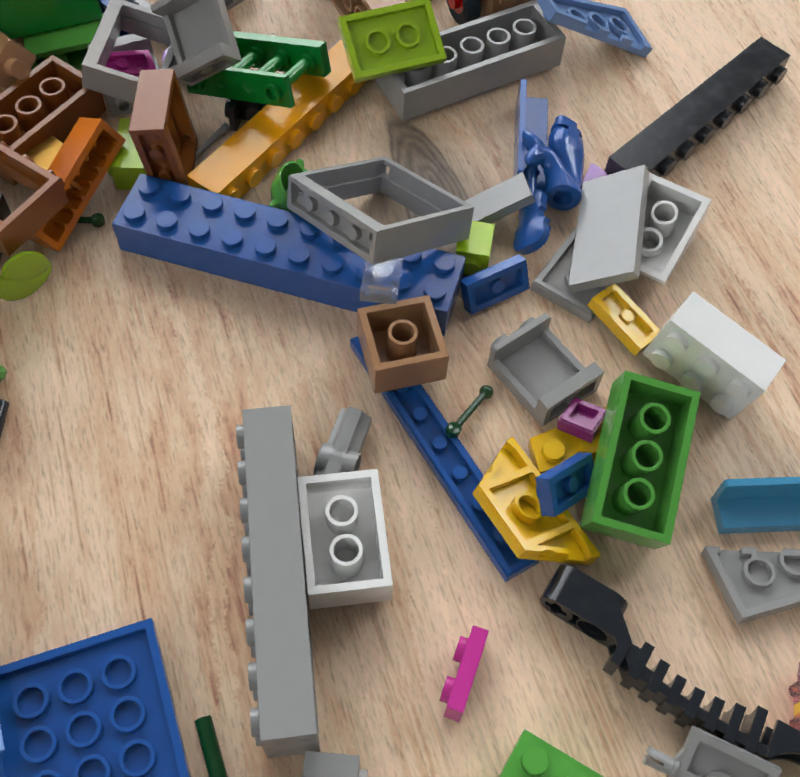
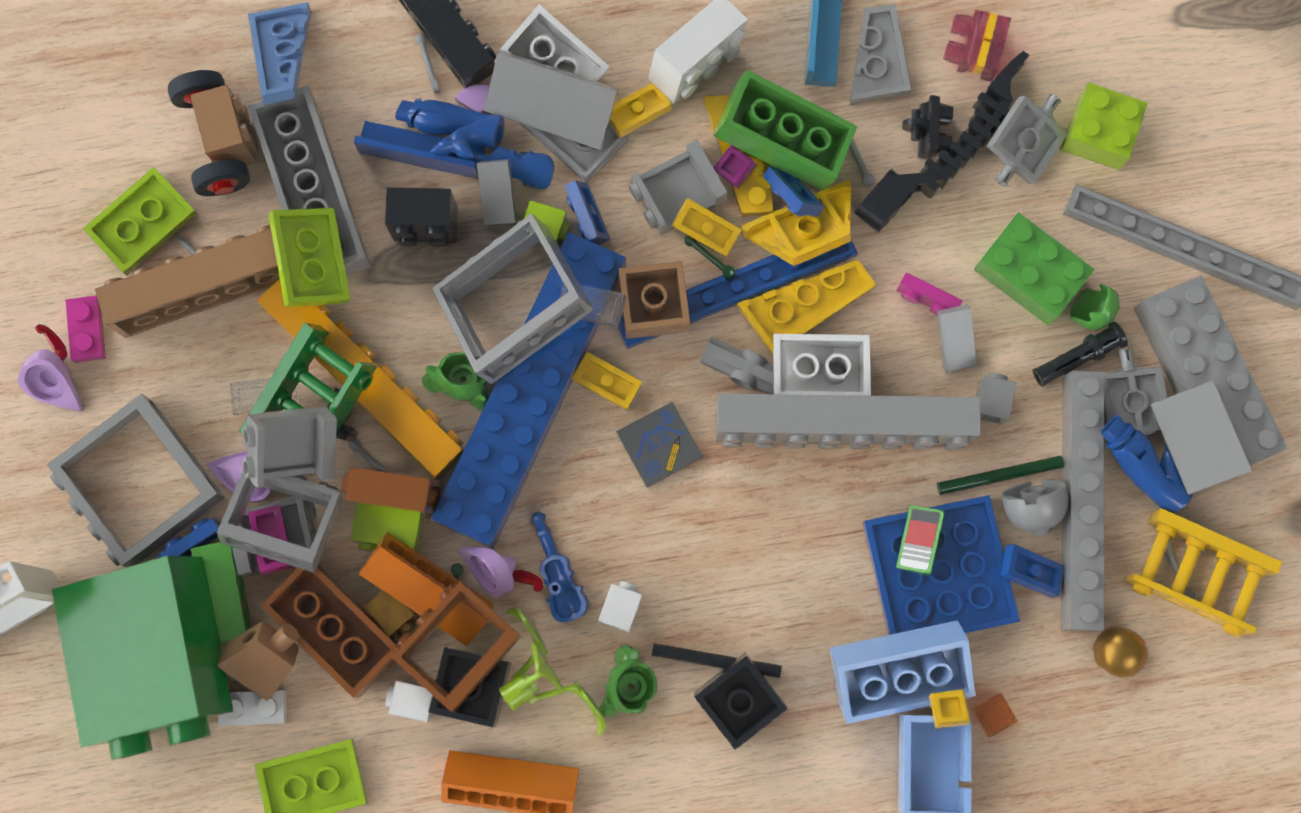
camera: 80 degrees left, 20 degrees up
none -> black brick [385,187,458,247]
none -> light grey hinge [415,33,440,93]
none -> lavender piece [457,547,544,598]
none -> blue piece [531,511,589,622]
none -> yellow plate [572,352,643,411]
none -> white brick [598,581,642,633]
none -> dark grey tile [616,402,703,488]
none -> yellow plate [671,198,742,257]
none -> yellow wing [737,259,876,356]
none -> light grey hinge [850,139,875,187]
none -> slope [896,505,945,576]
none -> black hips [902,95,953,159]
none -> light grey tile [937,304,977,372]

